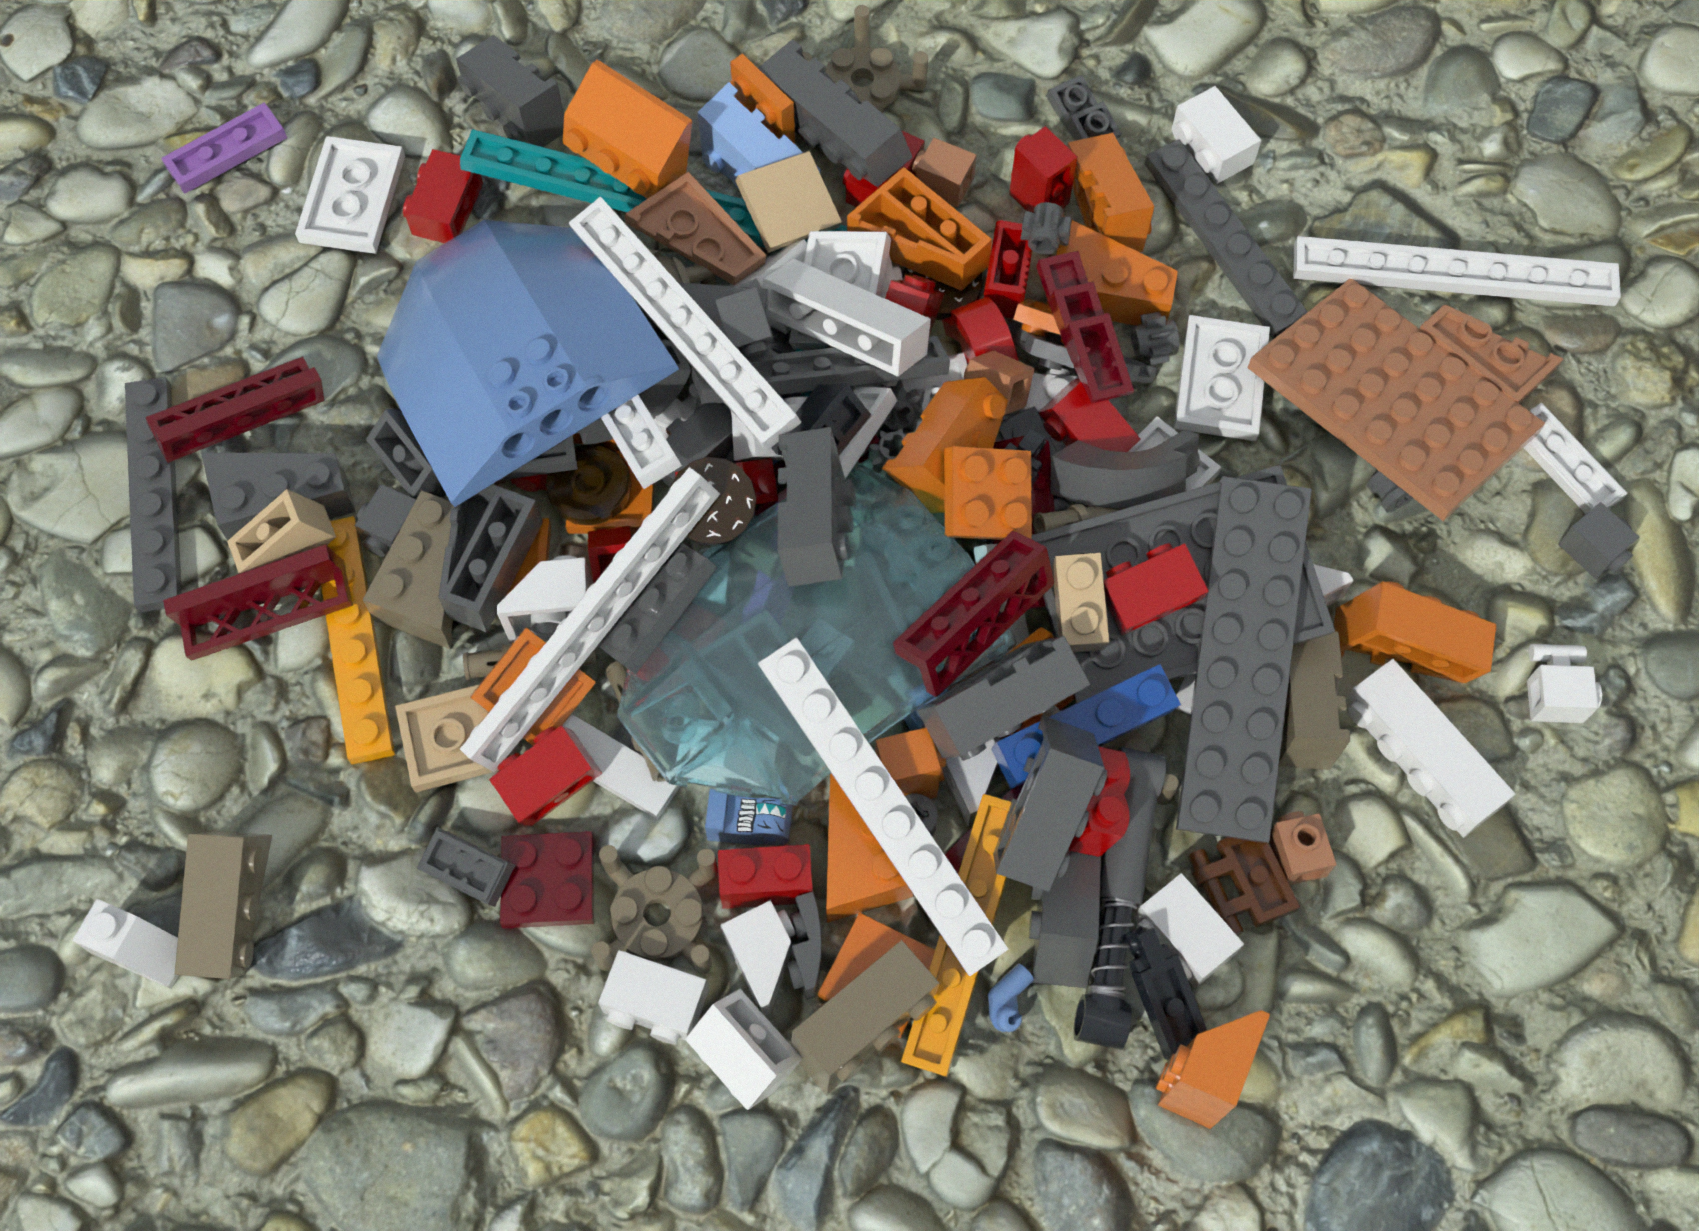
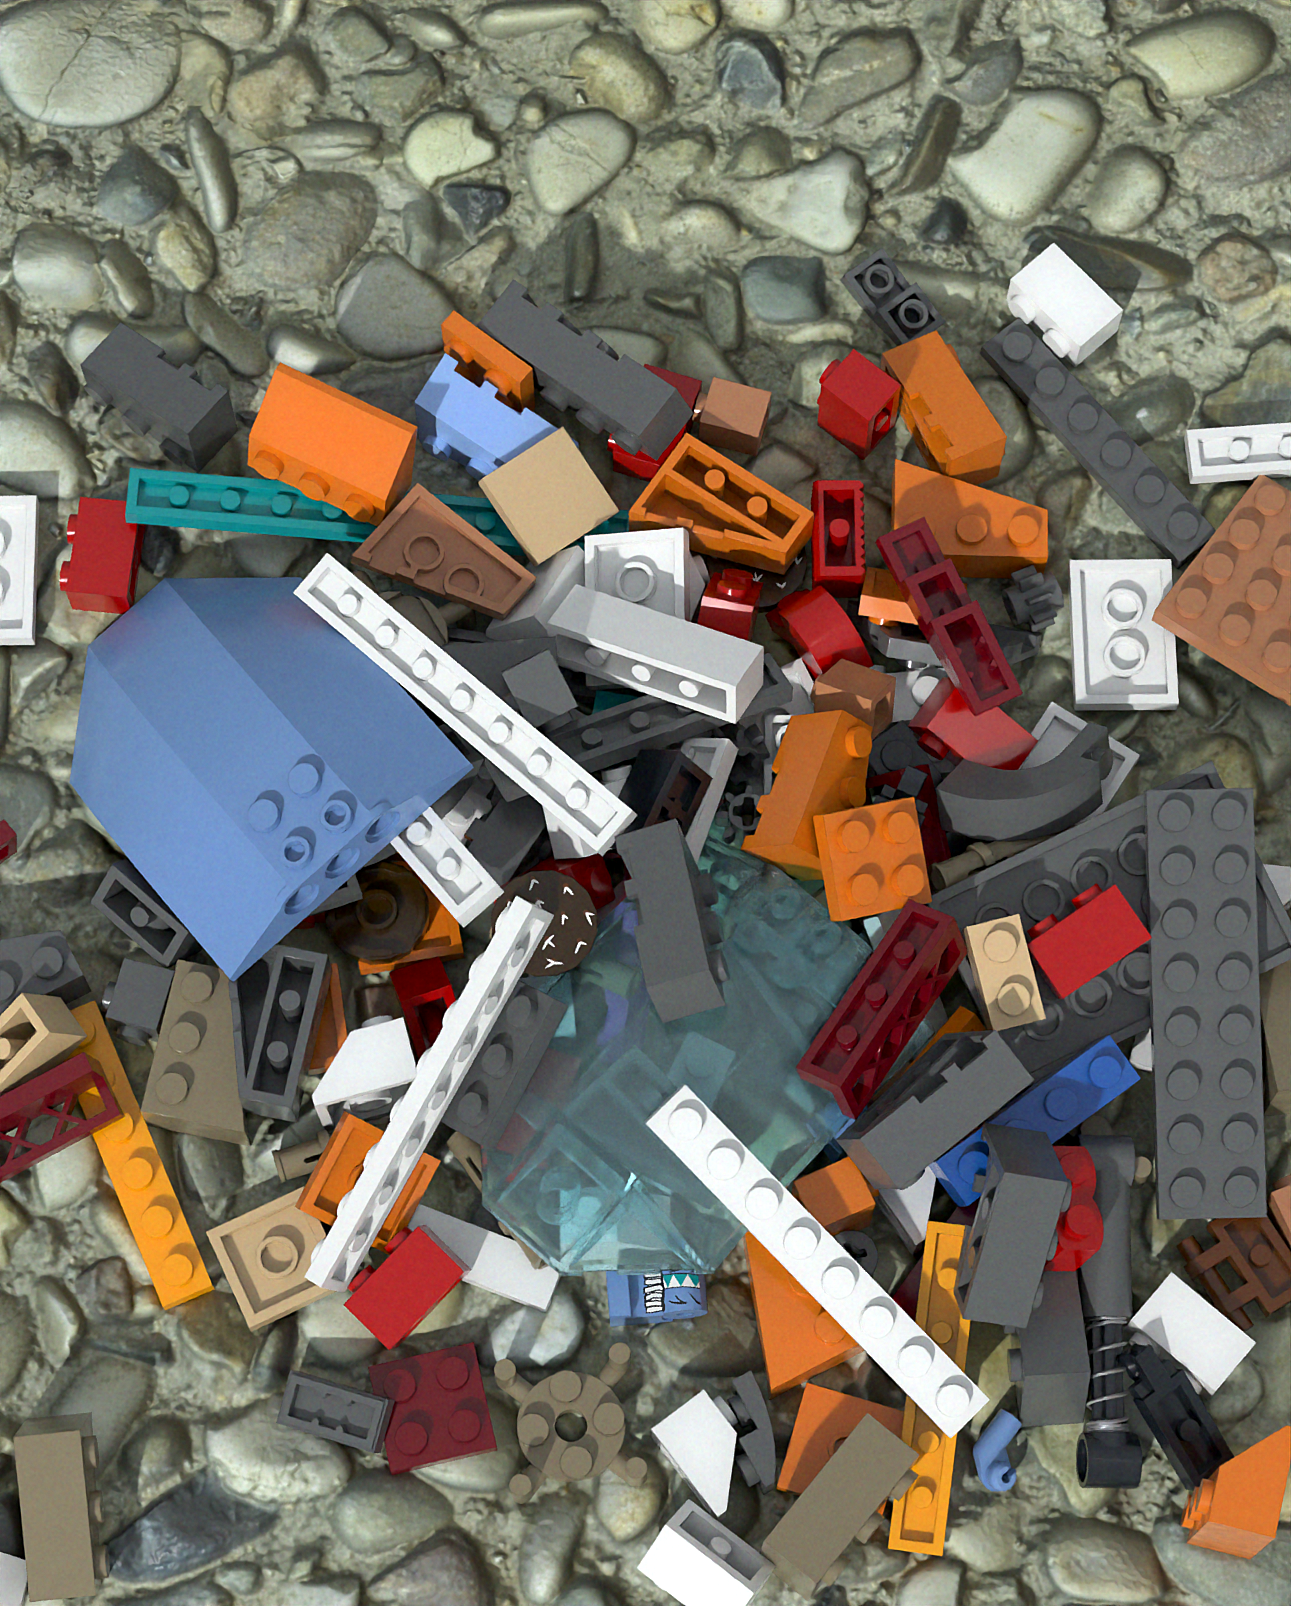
camera: 10 degrees left, 5 degrees up
white brick [598,950,709,1045] -> none
red brick [718,844,813,909] -> none
dark tan plate [802,5,928,113] -> none
dark grey gear [1021,202,1072,254] -> none

